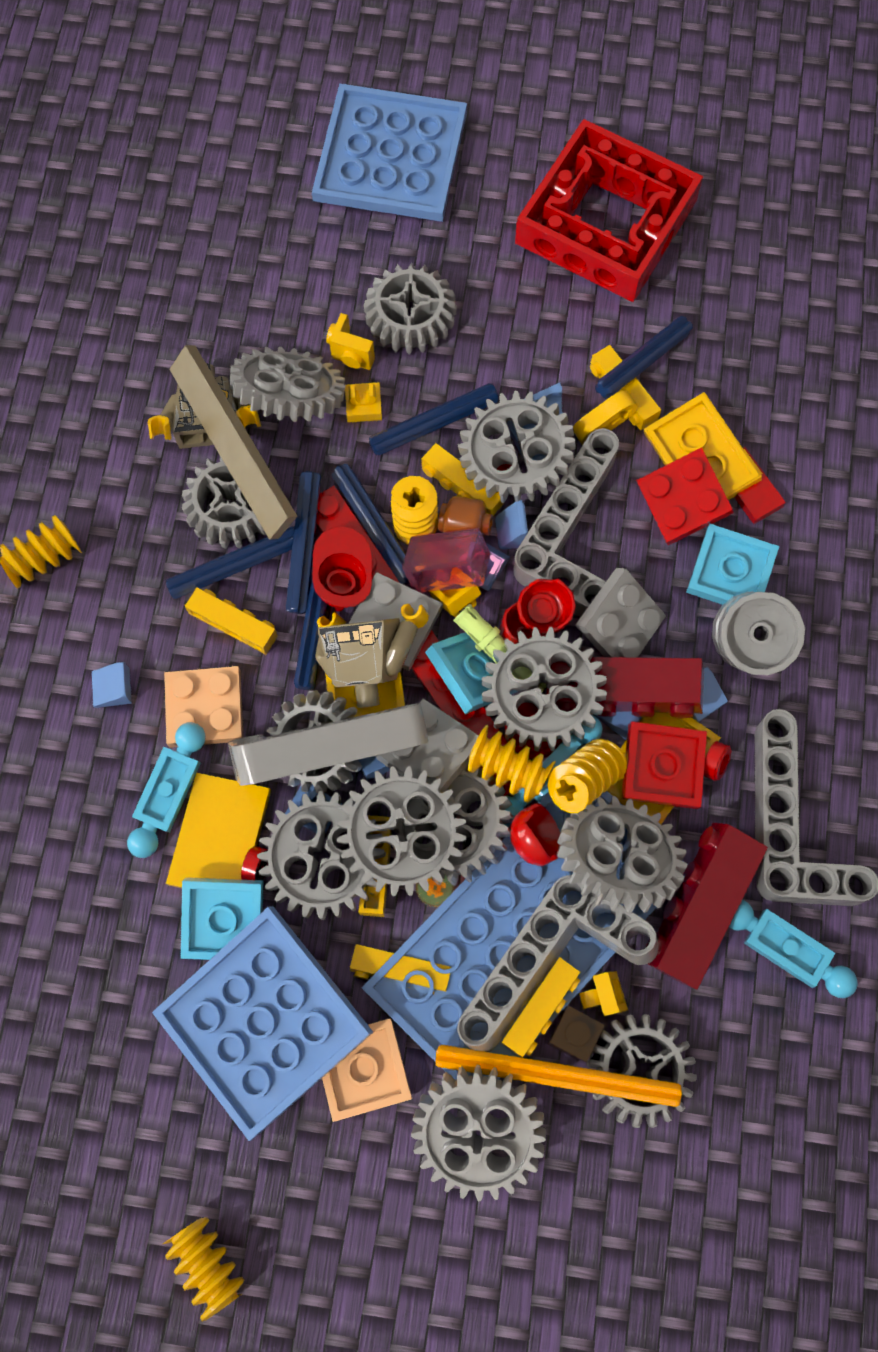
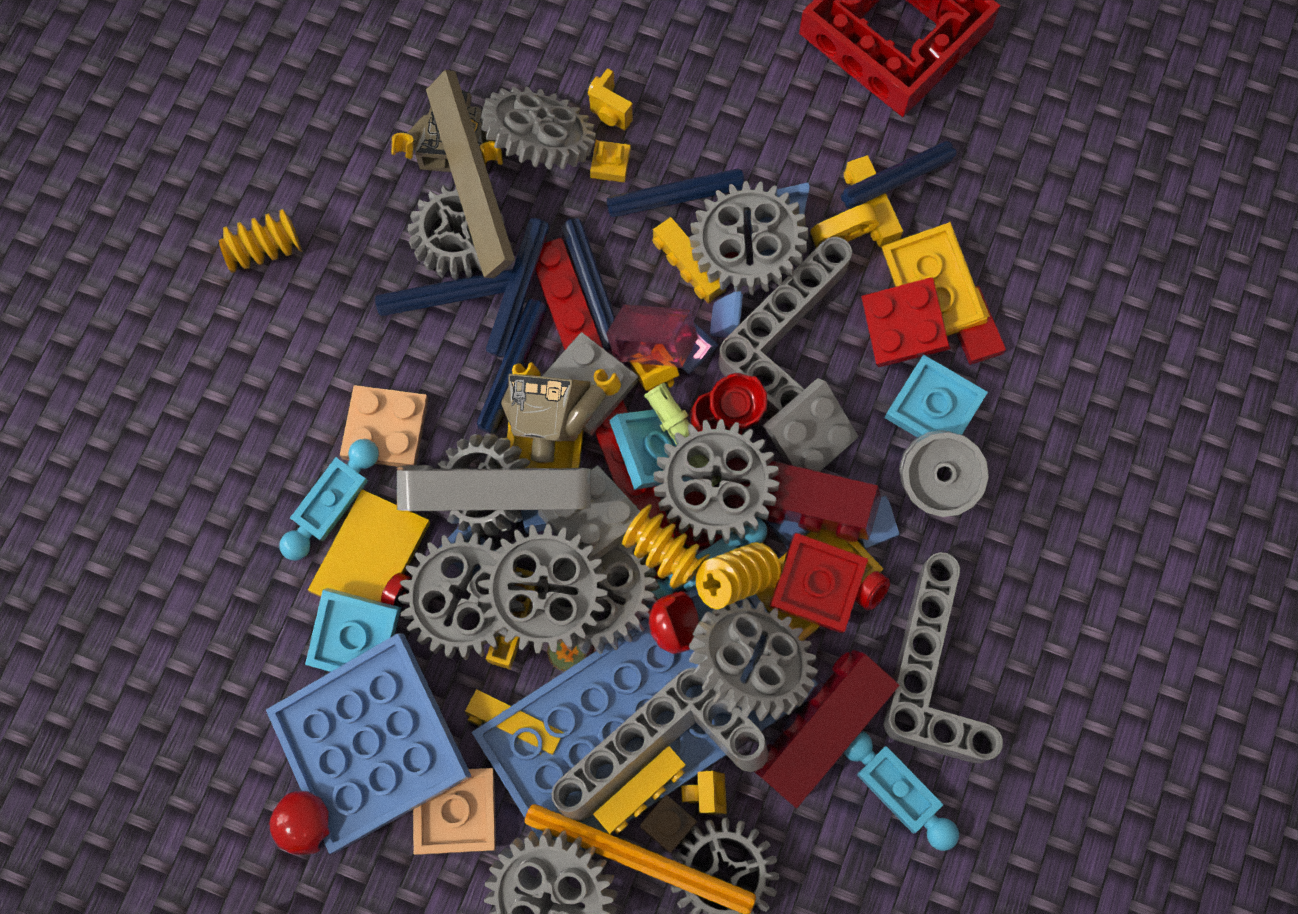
camera: 10 degrees right, 0 degrees up
medium blue slope [92,662,132,708] -> none
yellow piece [185,587,278,655] -> none
red piece [312,526,372,612] -> none
light grey gear [364,262,457,355] -> none
yellow piece [391,476,438,546] -> none
dark orange head [438,496,493,546] -> none
none -> red hair [269,791,330,855]

